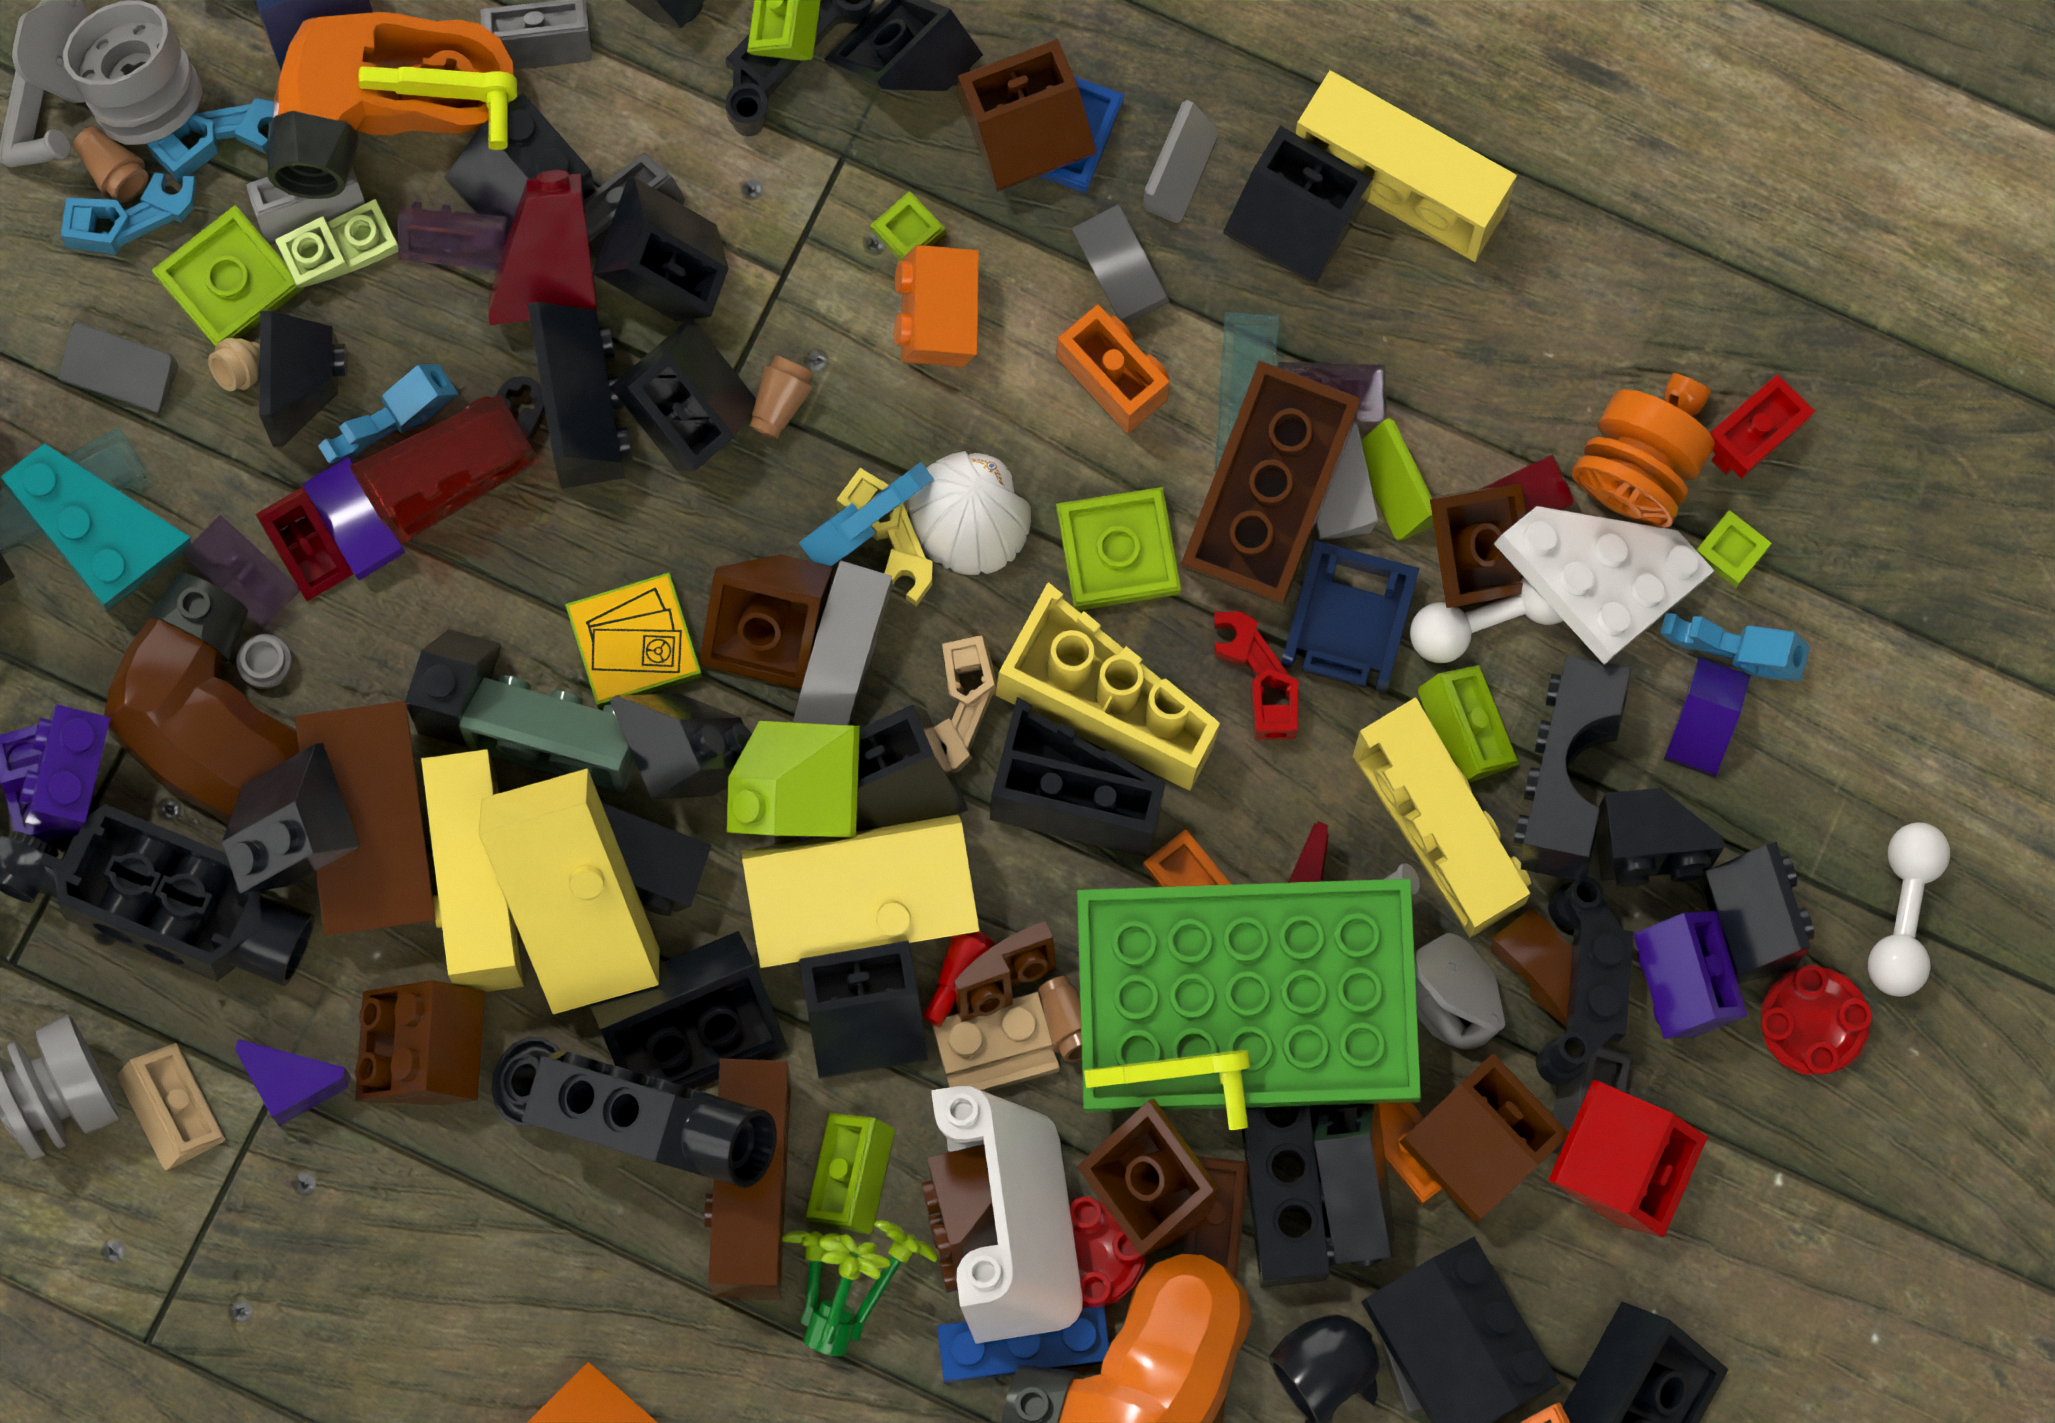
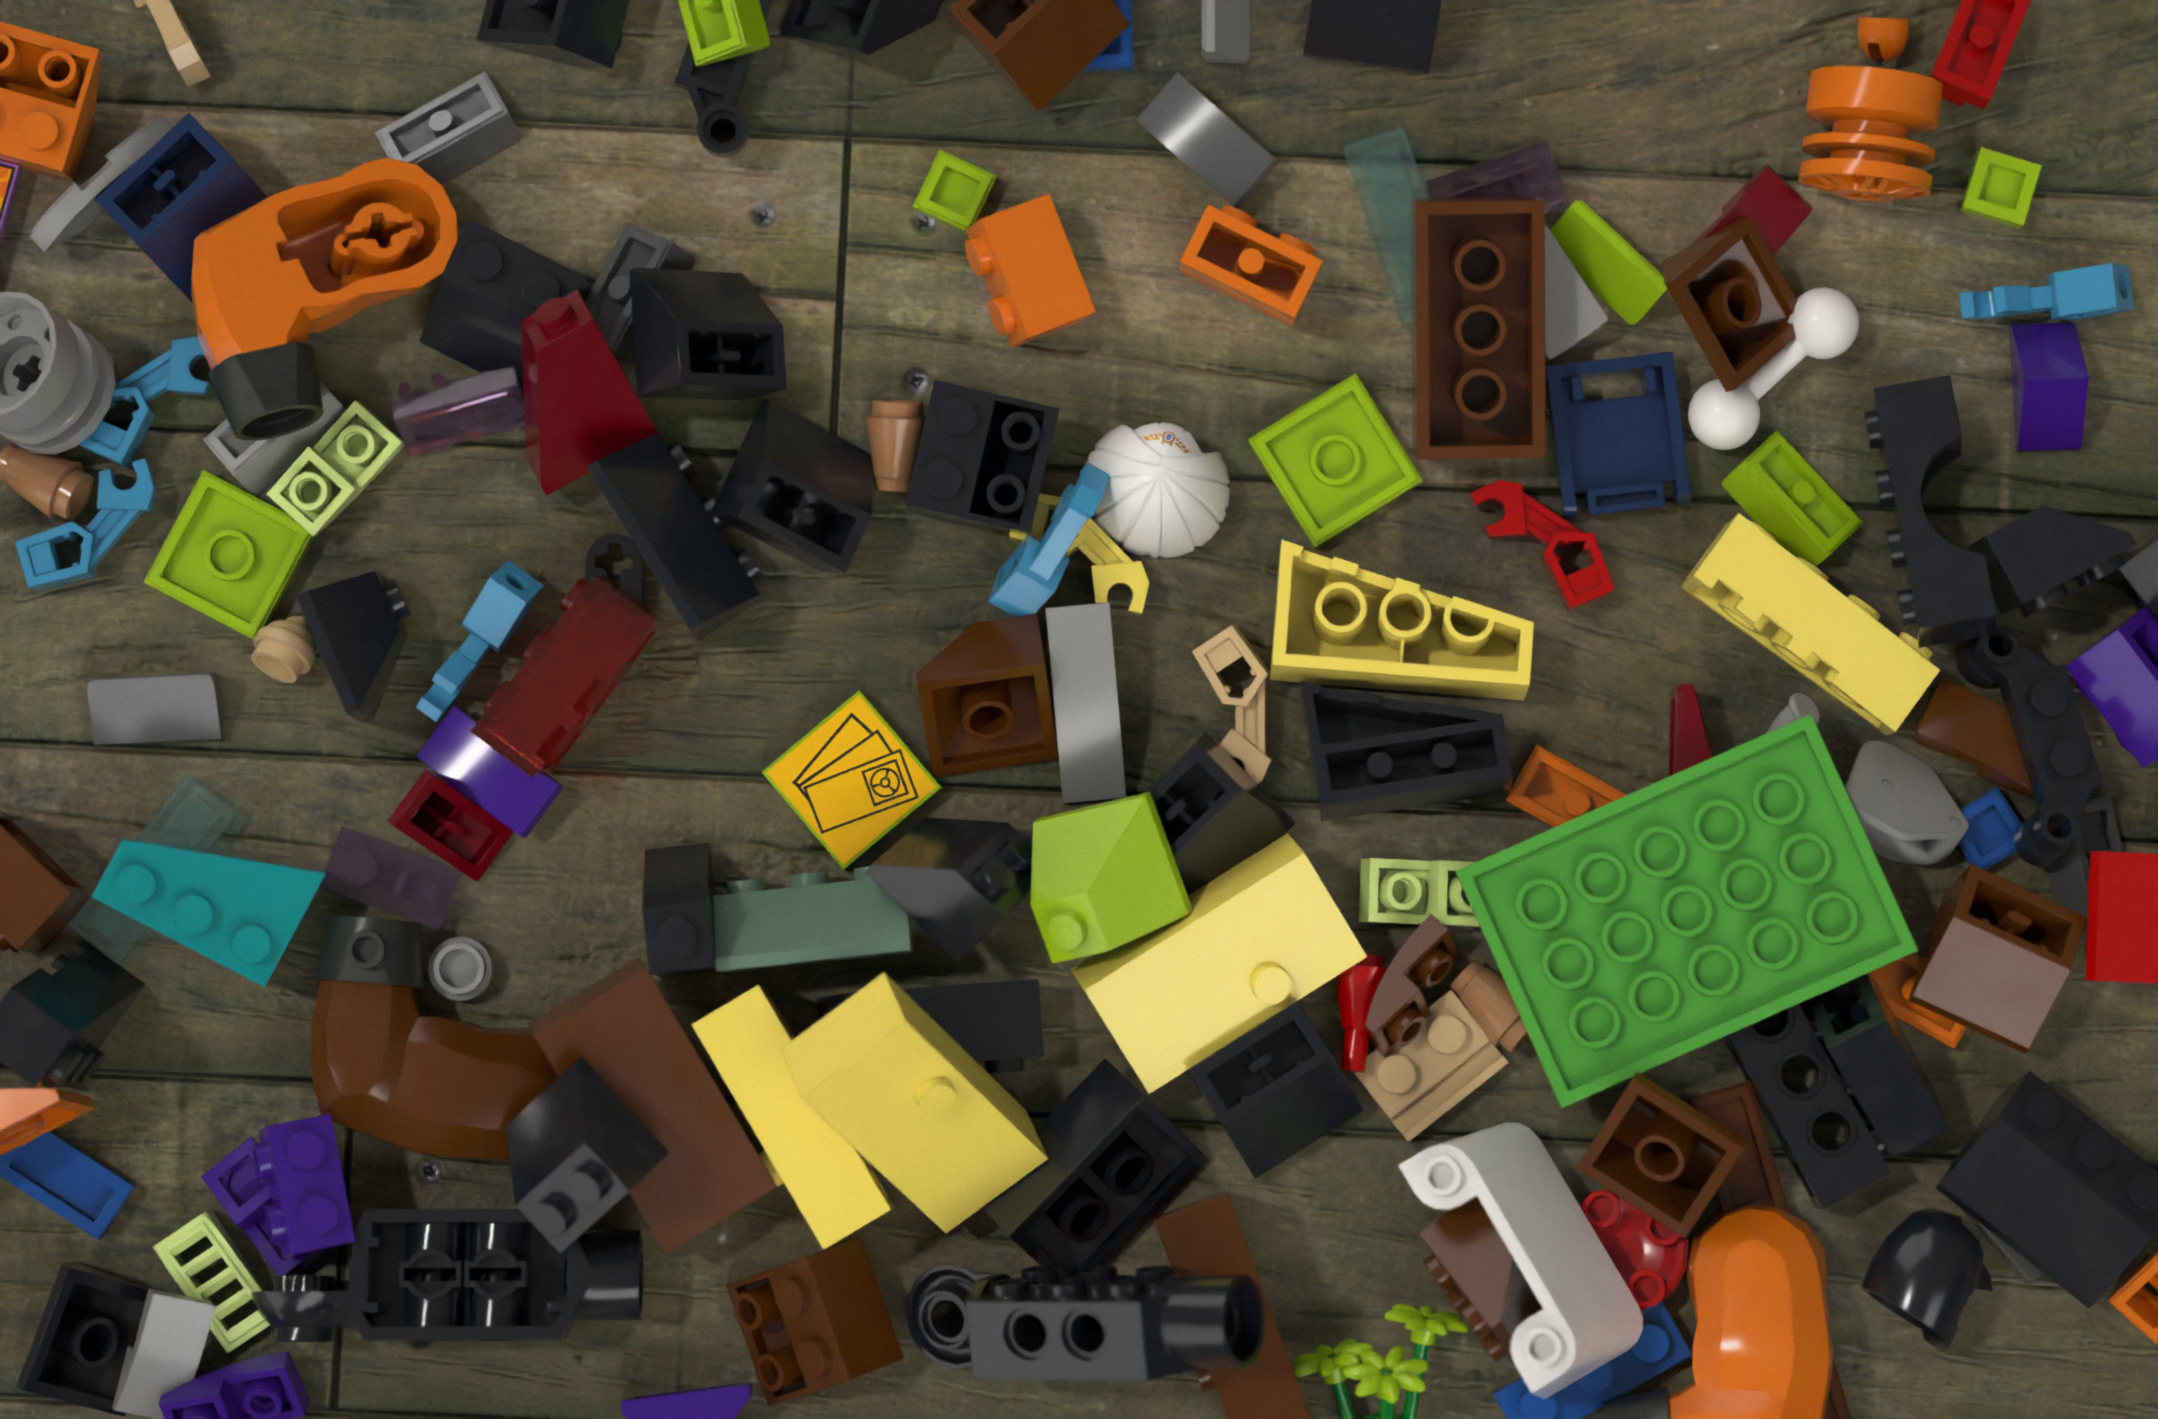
camera: 20 degrees left, 10 degrees up
neon yellow piece [358,66,517,150] -> none
lime slope [805,1113,895,1234] -> none
neon yellow piece [1084,1050,1251,1130] -> none
white plate [1494,506,1715,665] -> none
none -> black slope [905,380,1060,534]
none -> yellowish green slope [1359,858,1480,927]
none -> blue tile [1956,787,2020,870]

